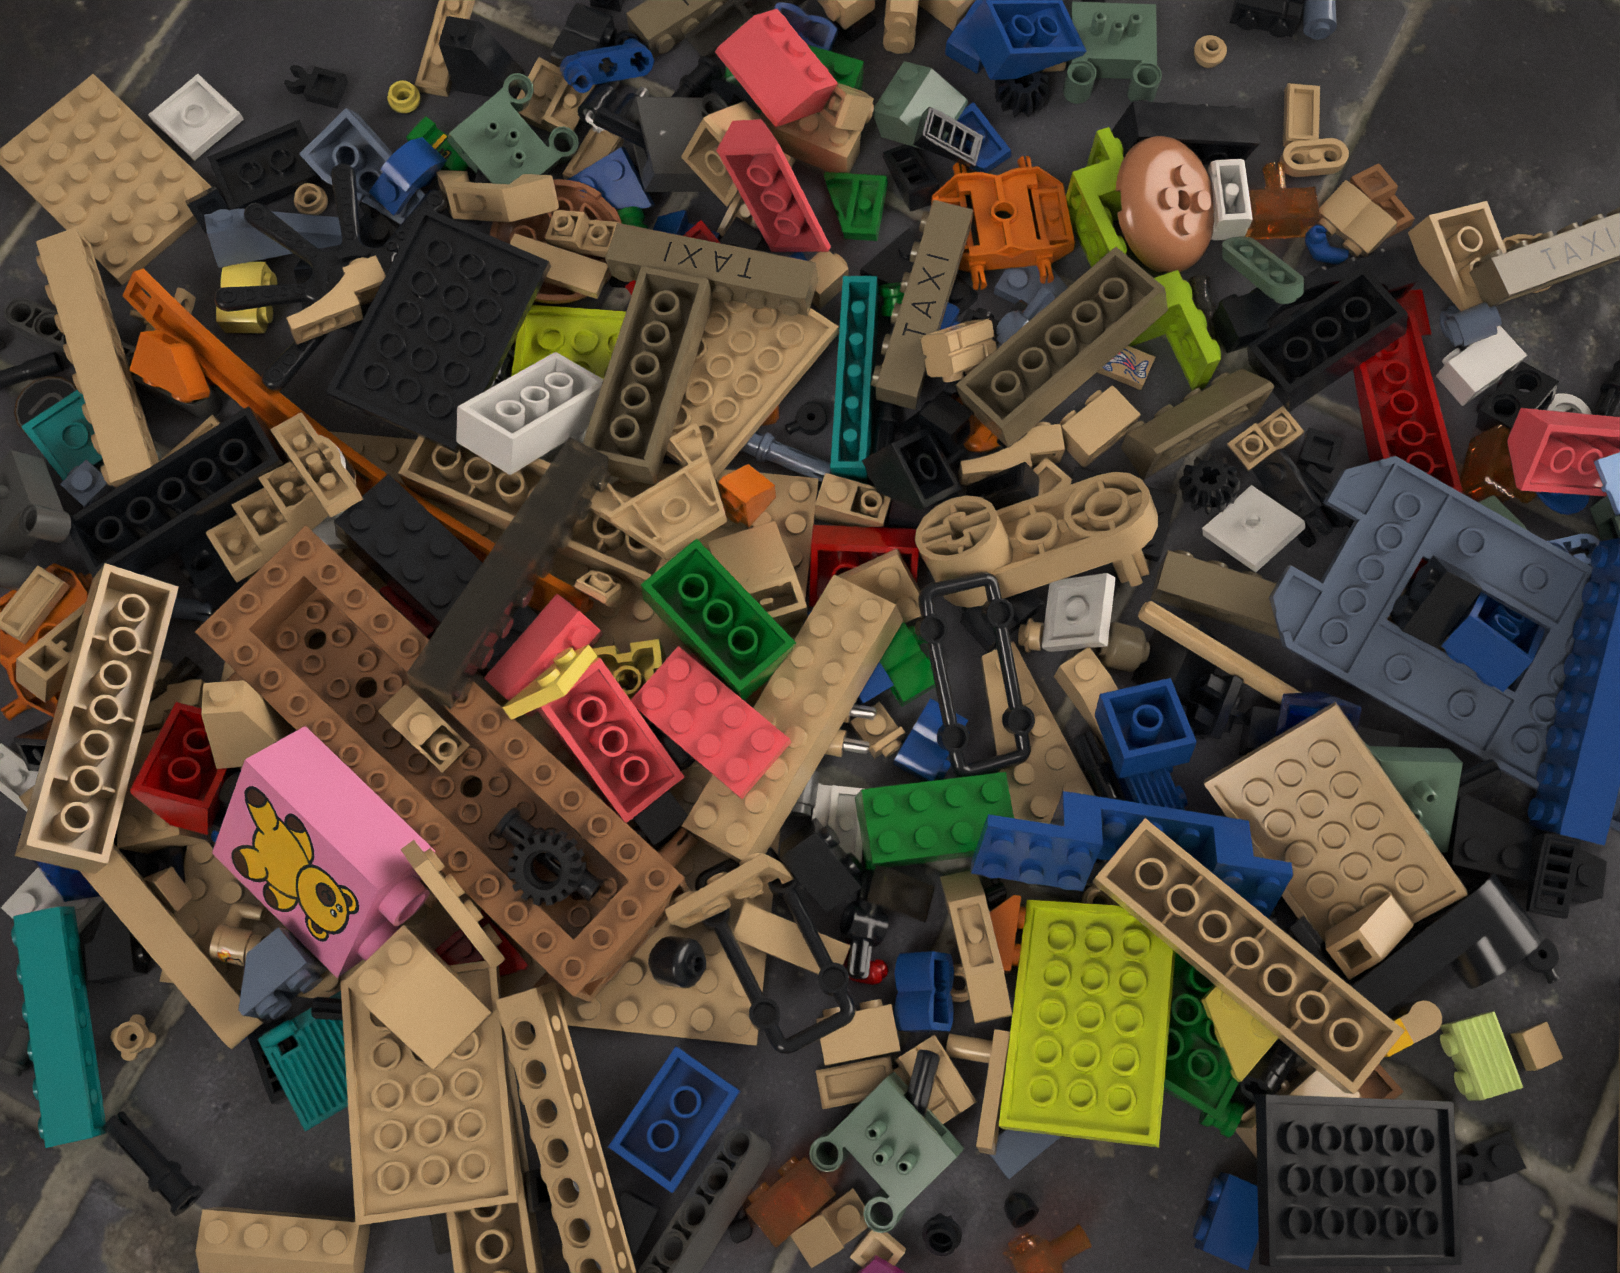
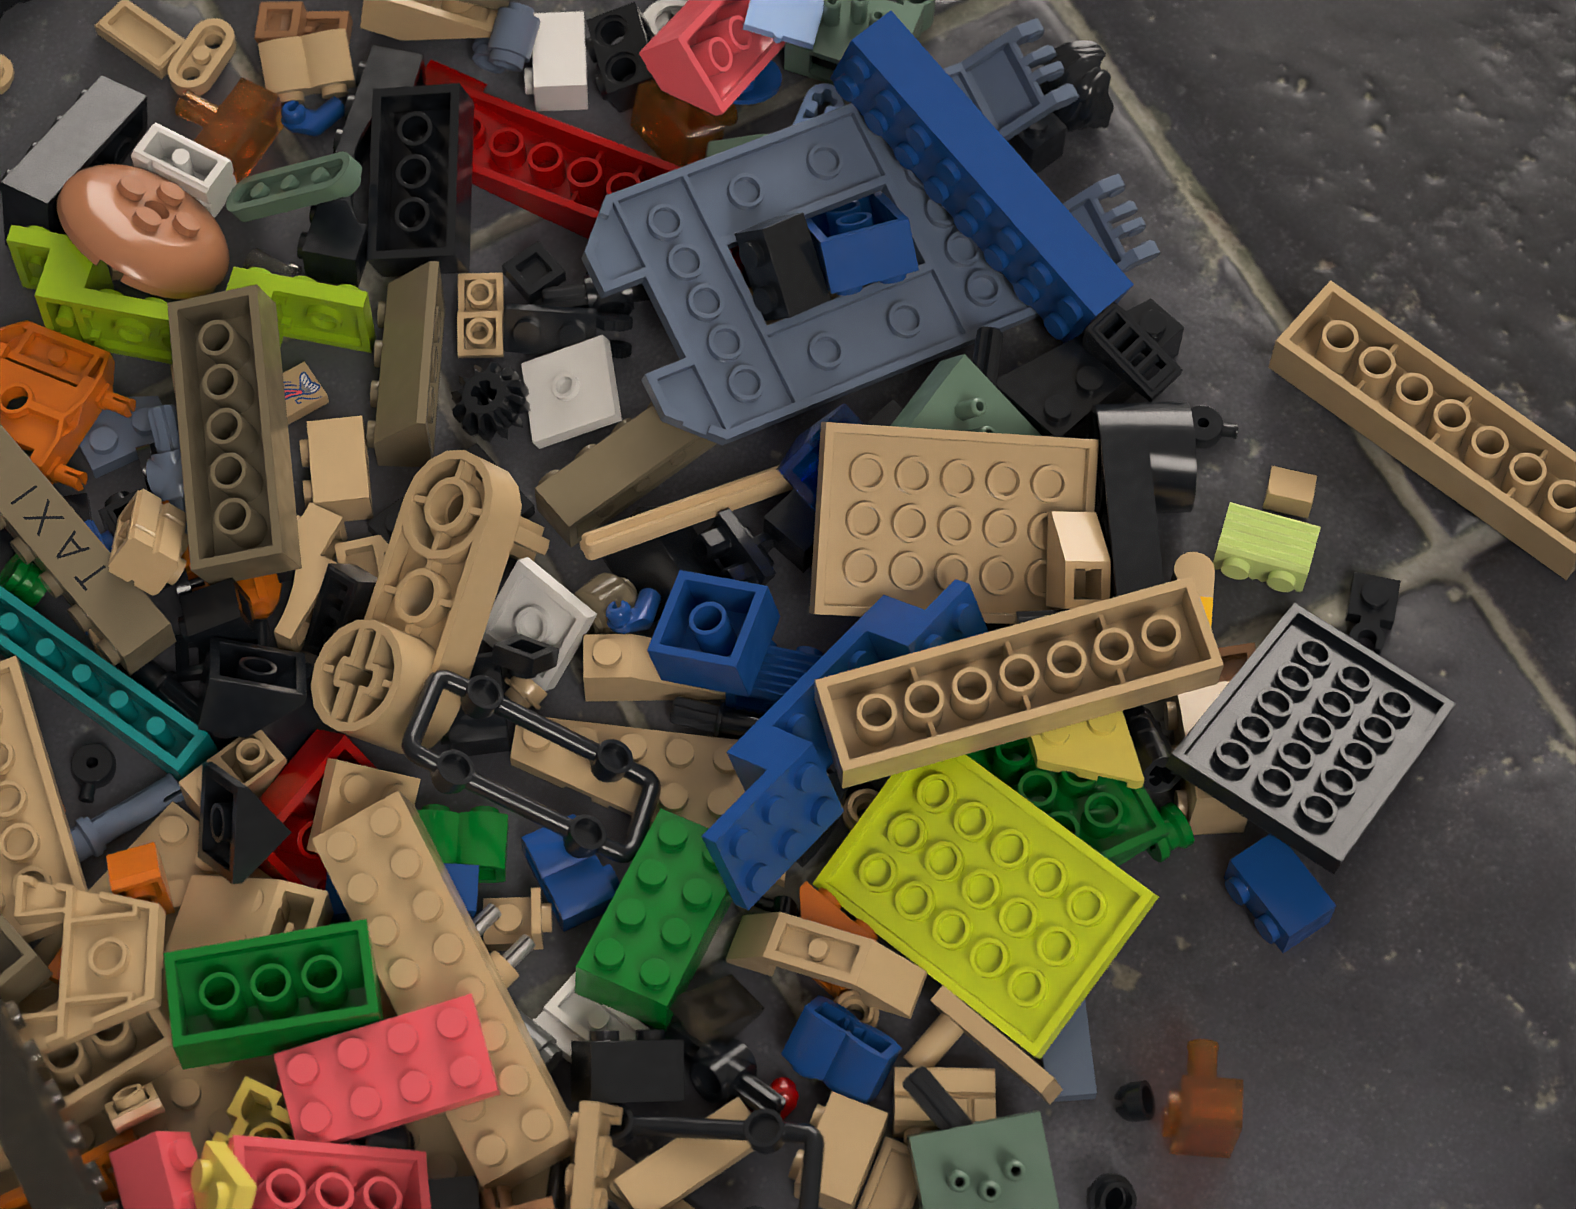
camera: 60 degrees left, 10 degrees down
none -> black slope [198,762,292,884]
none -> black plate [491,634,559,679]
none -> blue arm [605,588,661,634]

